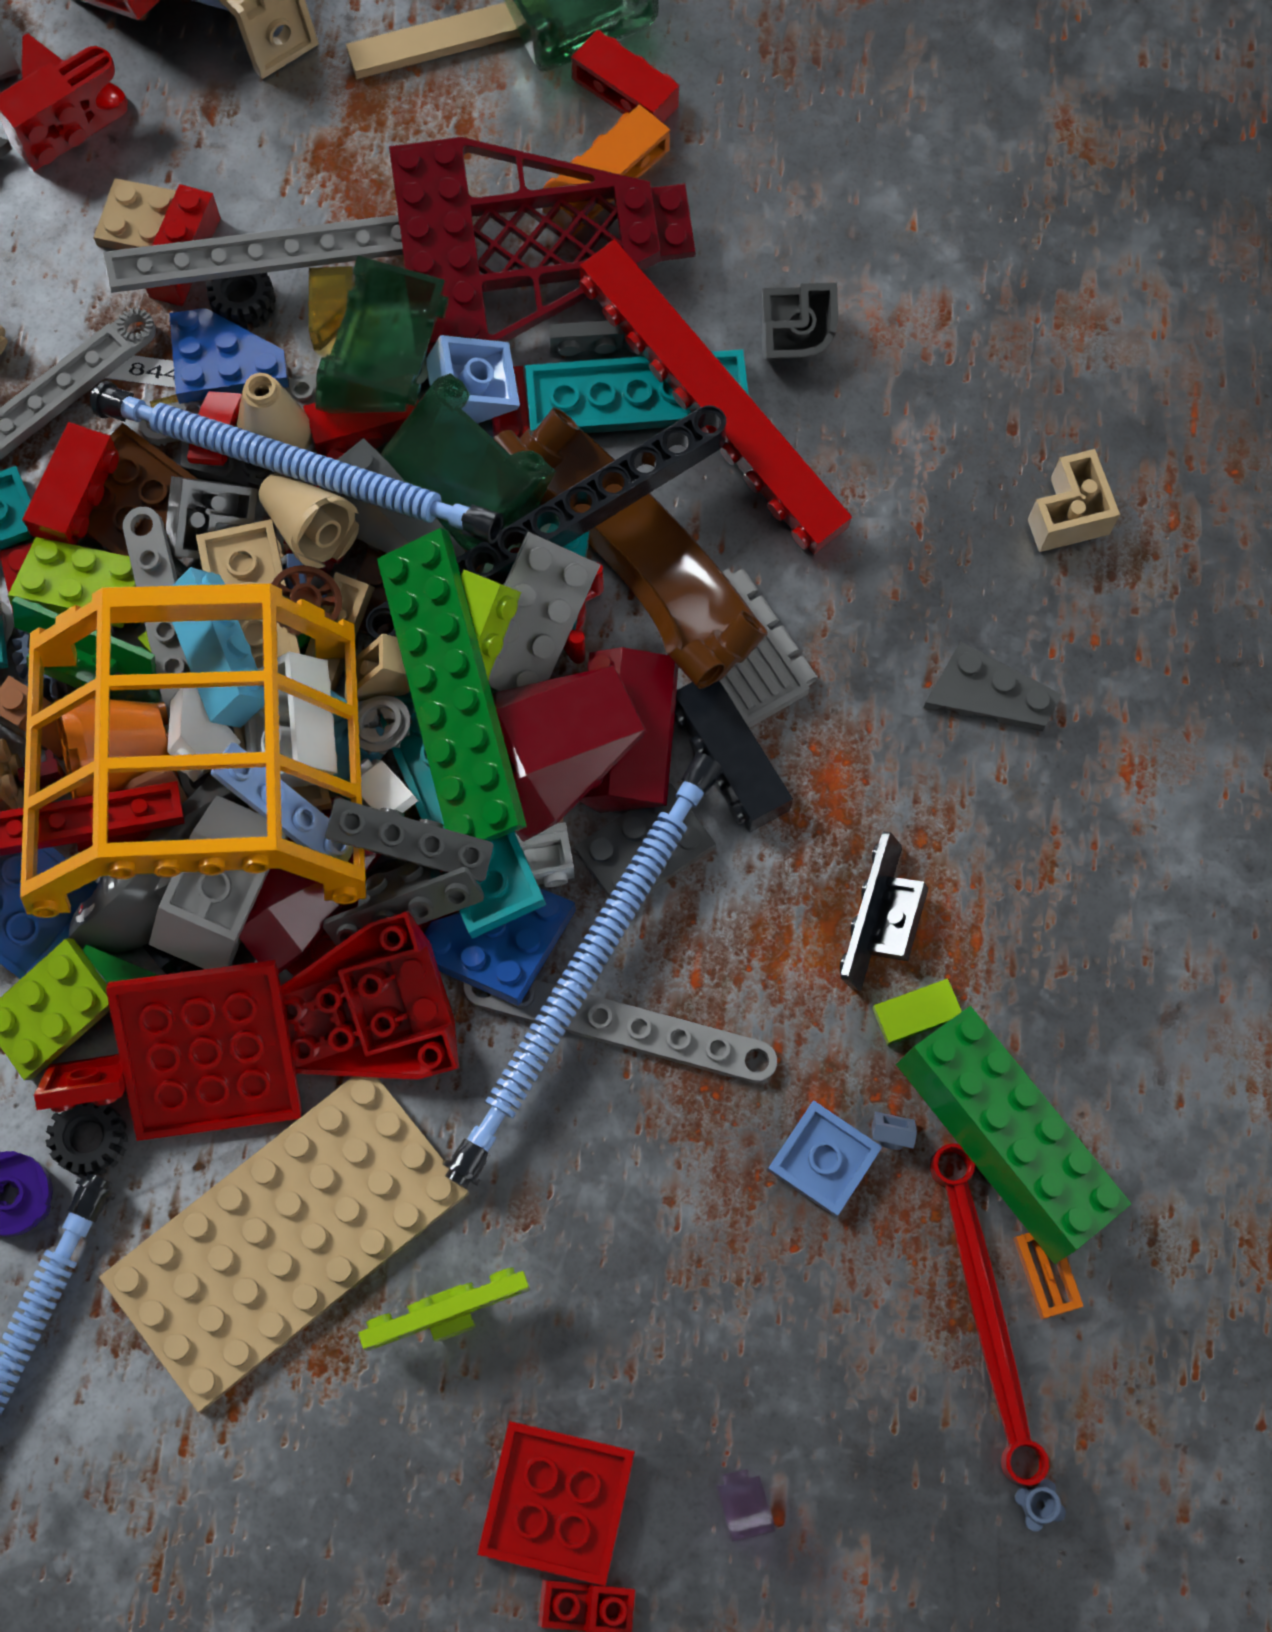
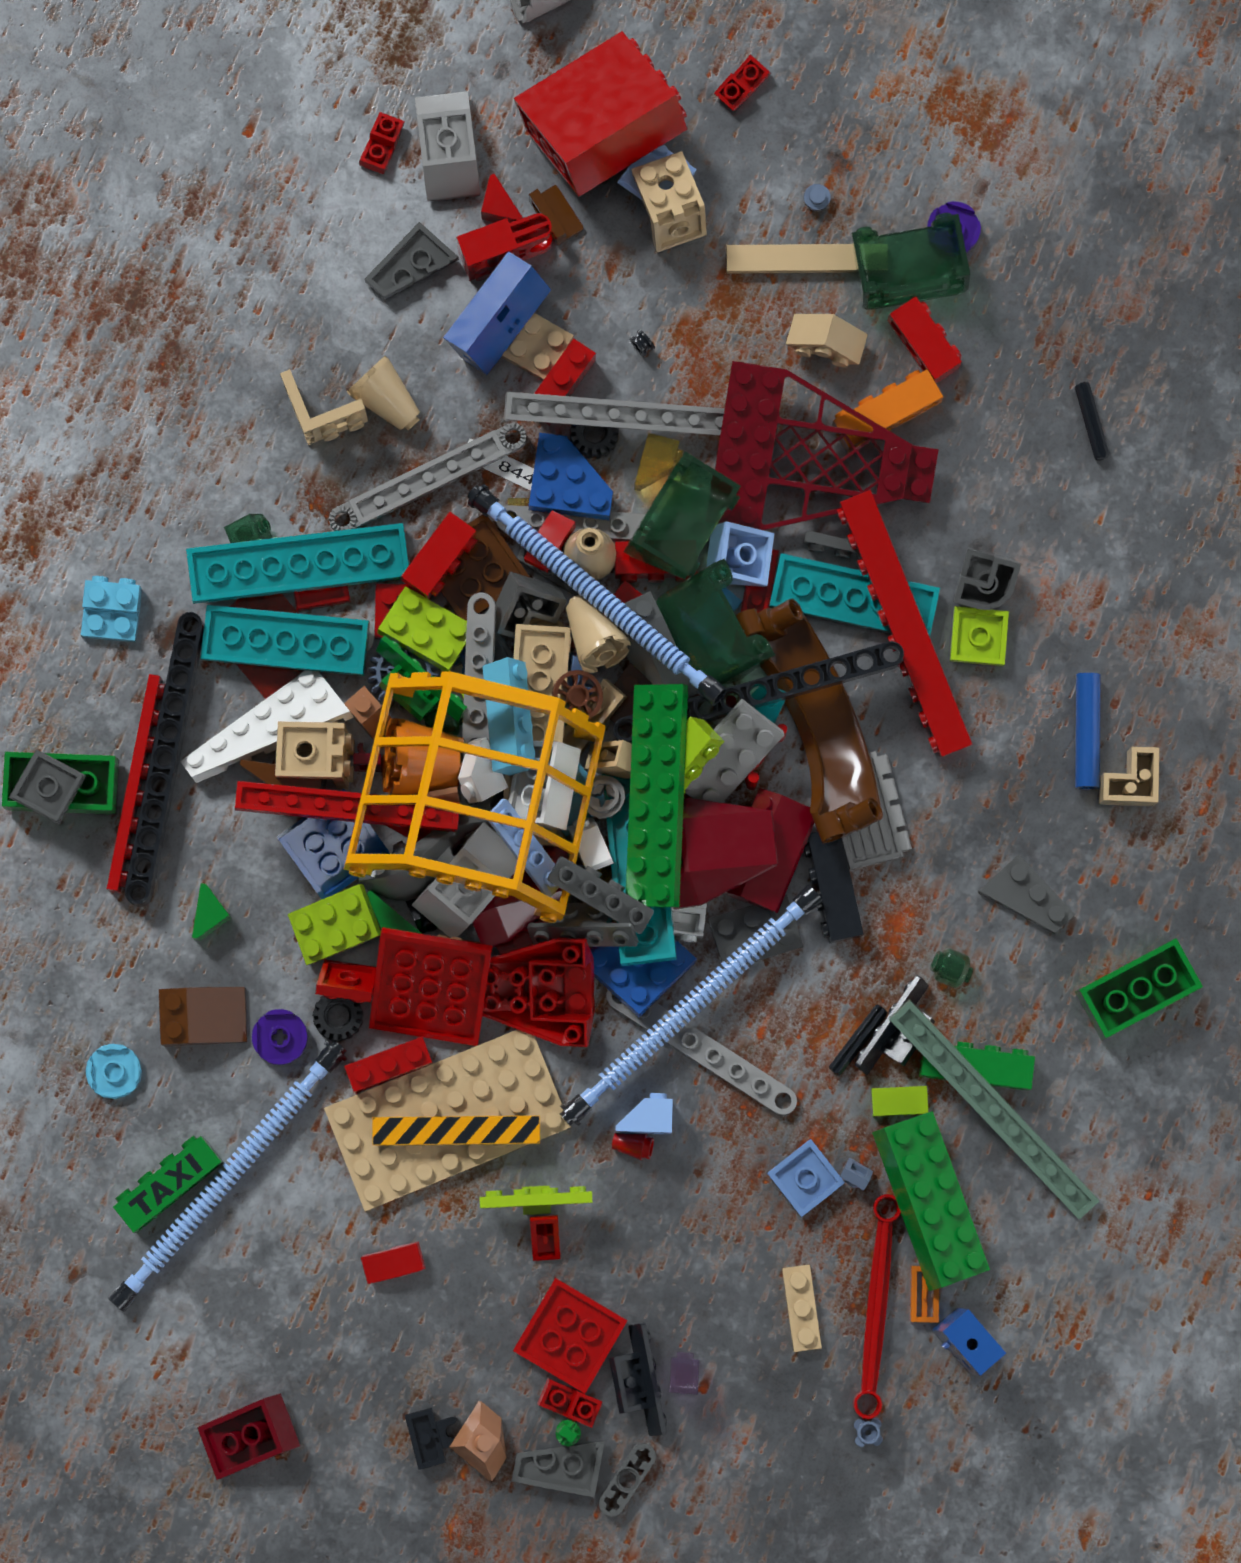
camera: 15 degrees right, 10 degrees up
none -> red brick [344,1036,433,1093]
none -> red slope [361,1242,426,1284]
none -> tile [372,1115,540,1146]
none -> blue brick [443,251,551,375]
none -> reddish brown panel [529,185,584,246]
none -> red slope [530,1215,561,1261]
none -> black bracket [609,1322,667,1436]
none -> red cone [612,1133,654,1161]
none -> light blue slope [615,1093,673,1135]
none -> black bush [629,330,655,357]
none -> tan plate [782,1265,822,1352]
none -> tan brick [786,314,868,368]
none -> black axle [829,1004,888,1076]
none -> sand green plate [889,999,1099,1219]
none -> green brick [919,1042,1035,1091]
none -> clear green head [930,948,973,988]
none -> blue brick [932,1308,1006,1376]
none -> lime plate [949,606,1009,667]
none -> black axle [1075,382,1109,460]
none -> blue piece [1075,673,1101,790]
none -> green brick [1075,938,1203,1041]

